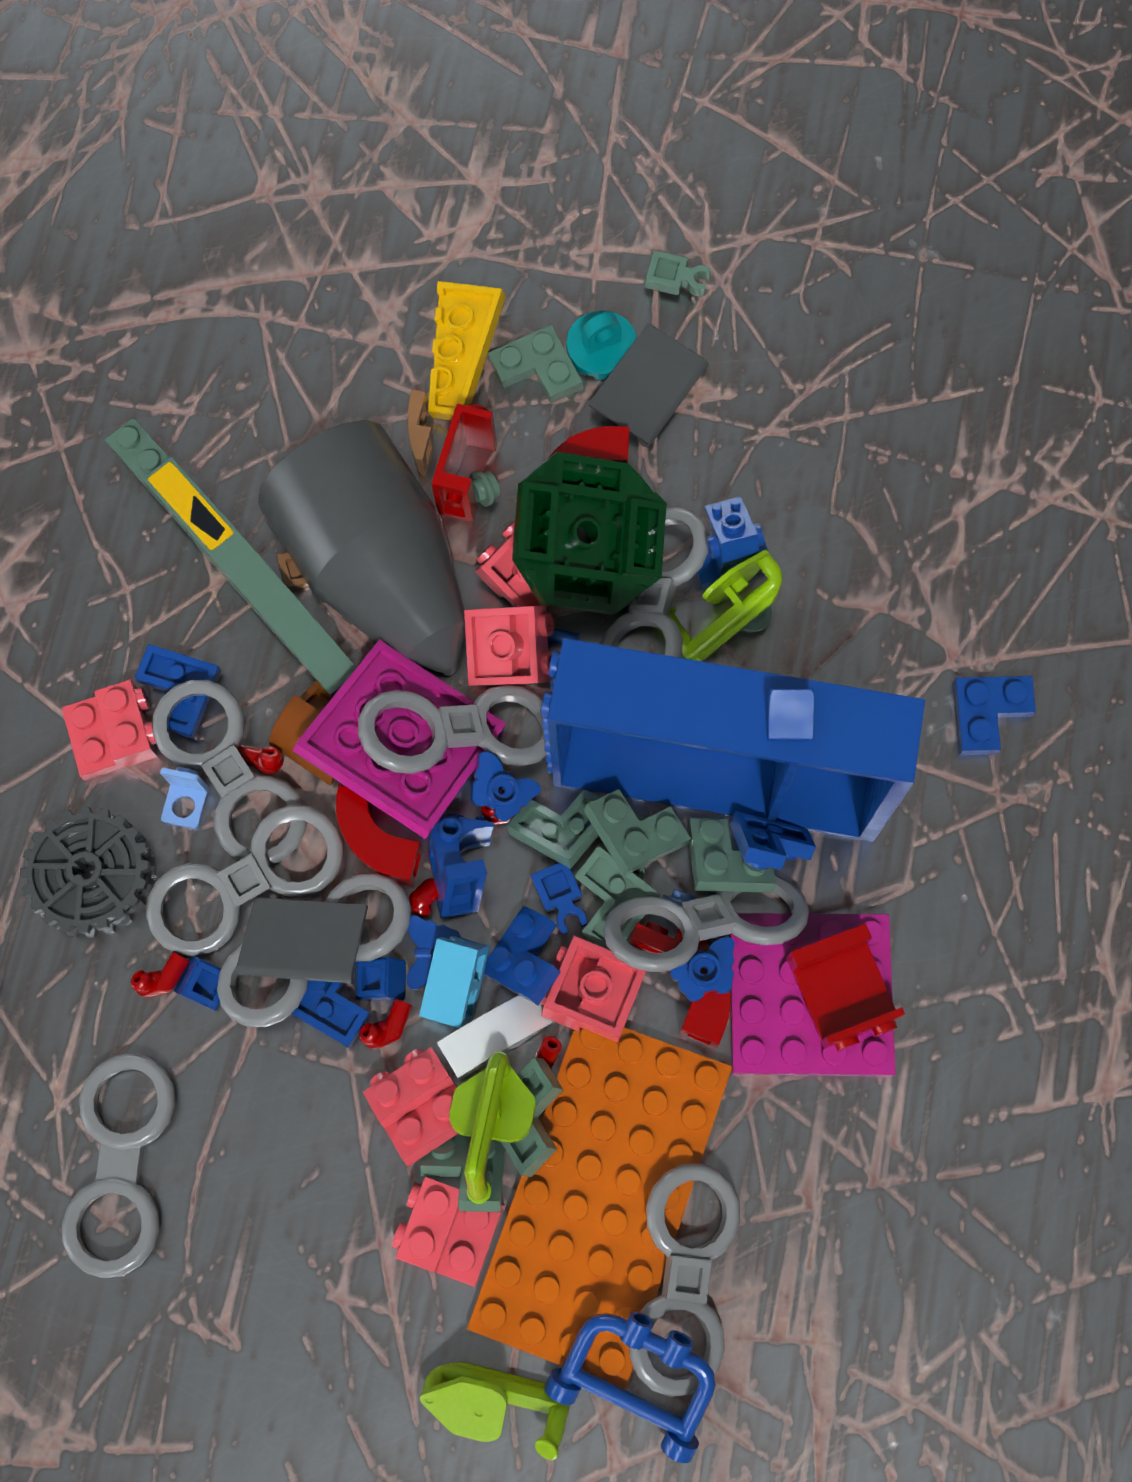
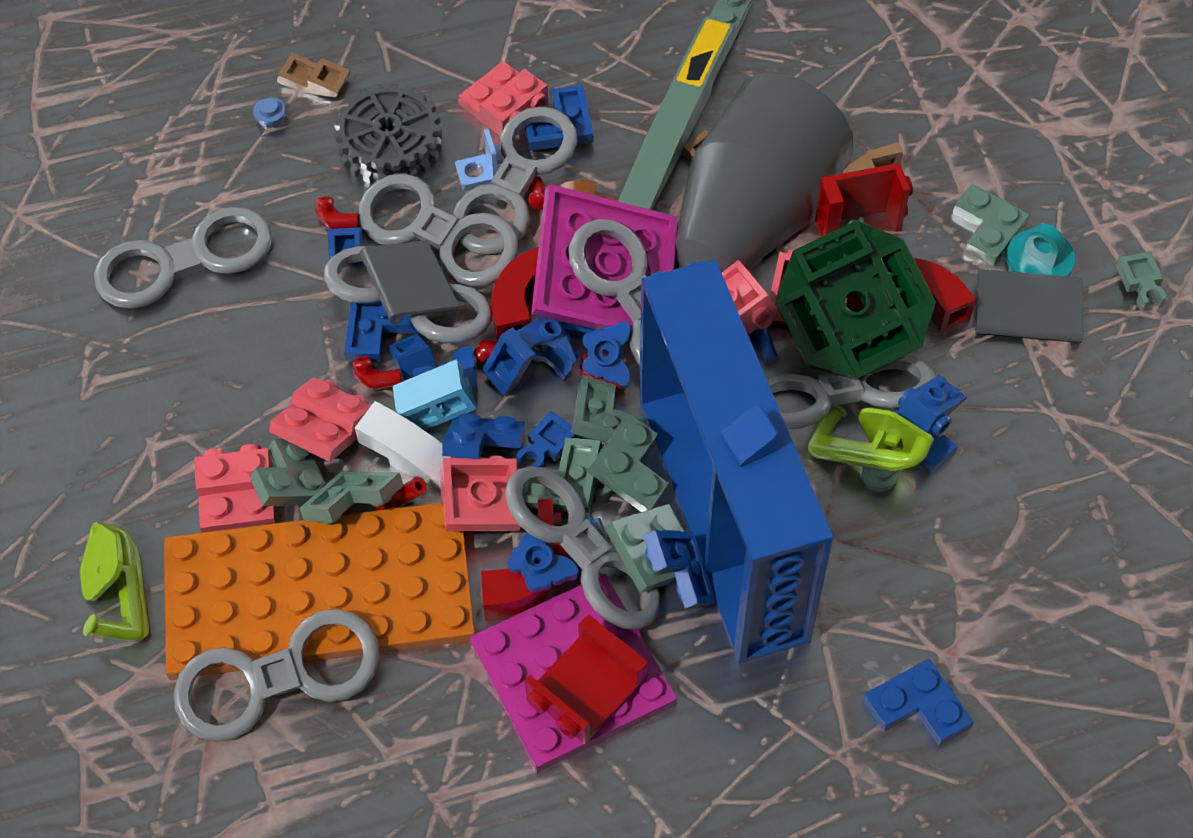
camera: 60 degrees right, 15 degrees down
yellow wing [428,281,506,421] -> none
lime piece [449,1051,536,1204] -> none
blue bar [544,1311,716,1463] -> none

